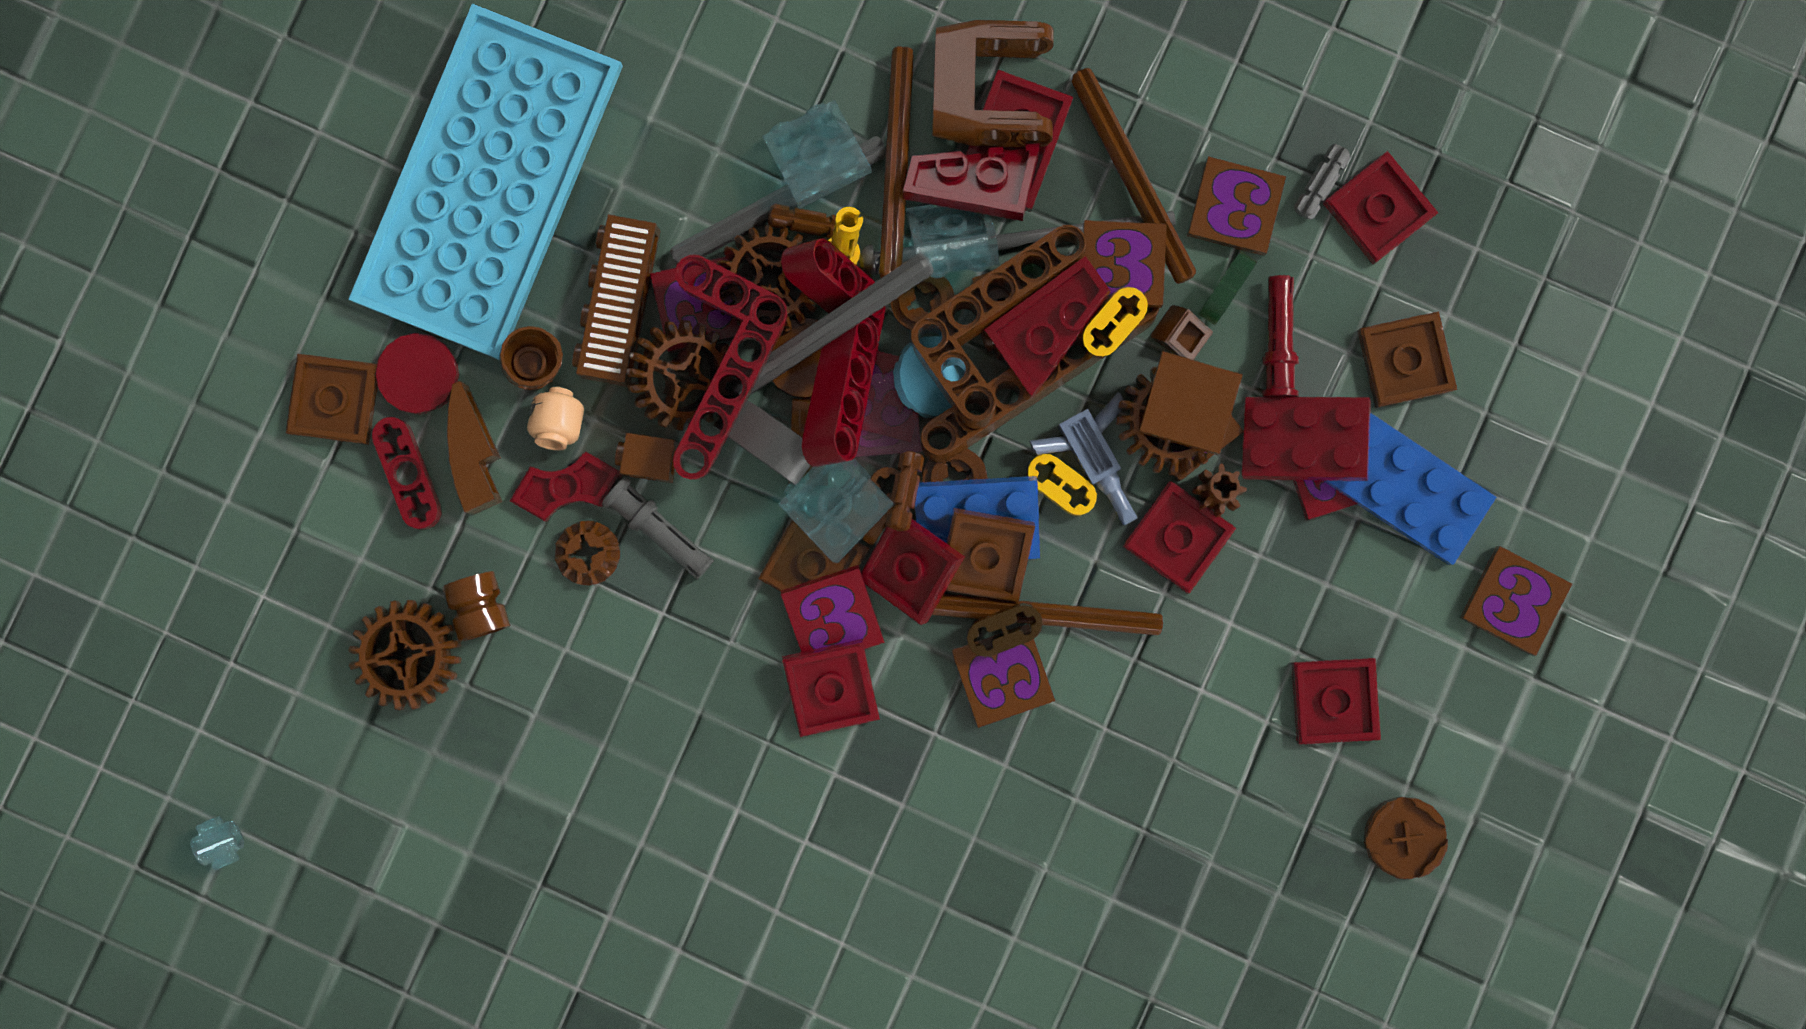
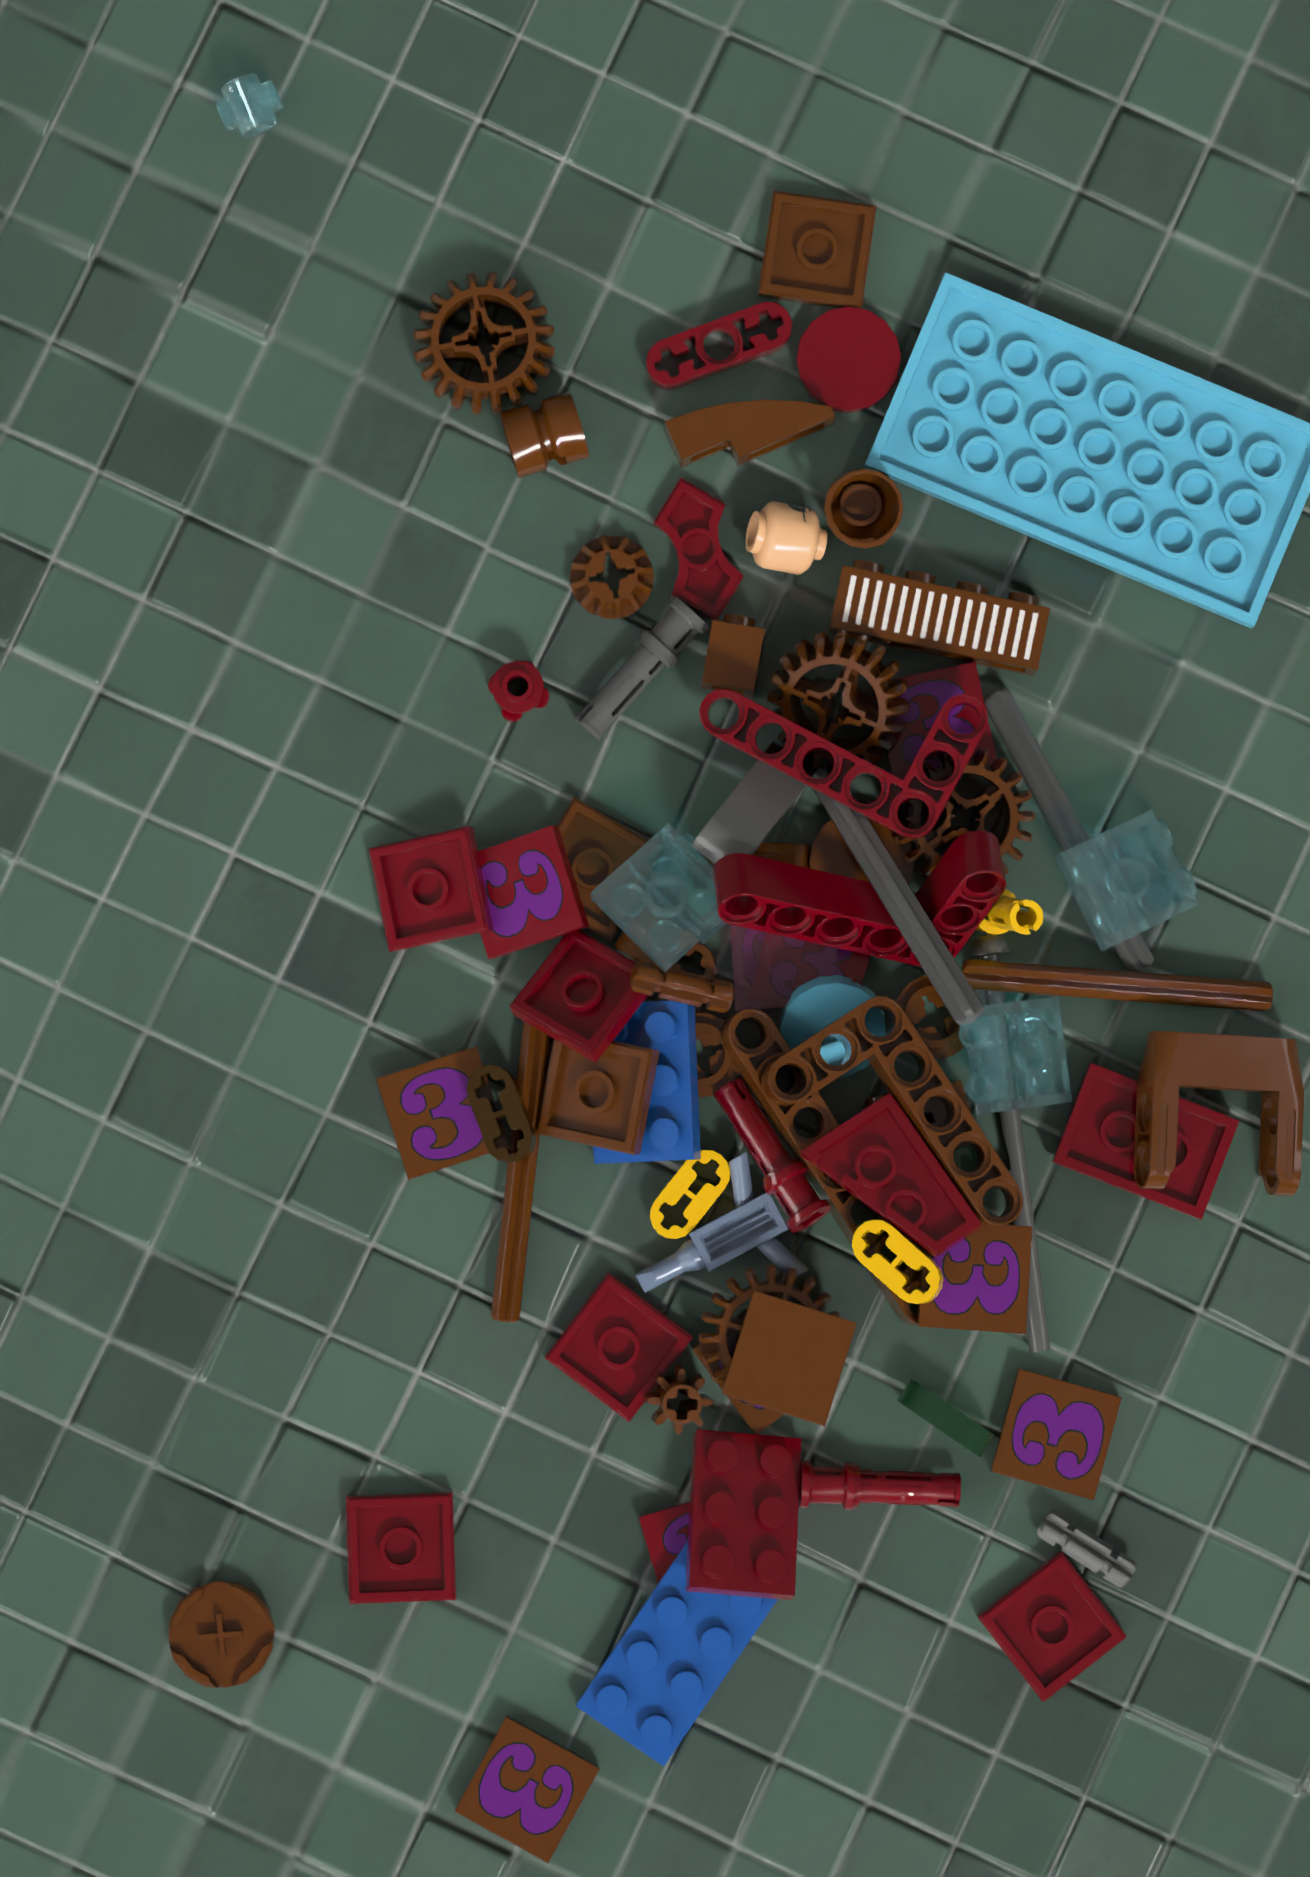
camera: 85 degrees right, 0 degrees up
reddish brown axle [768,204,843,238] -> none
dark red wing [903,143,1040,221] -> none
reddish brown axle [1072,68,1196,284] -> none
reddish brown slope [1151,305,1213,360] -> none
reddish brown tile [1357,311,1457,408] -> none
none -> dark red brick [488,660,549,722]
none -> dark red pin [714,1078,832,1233]

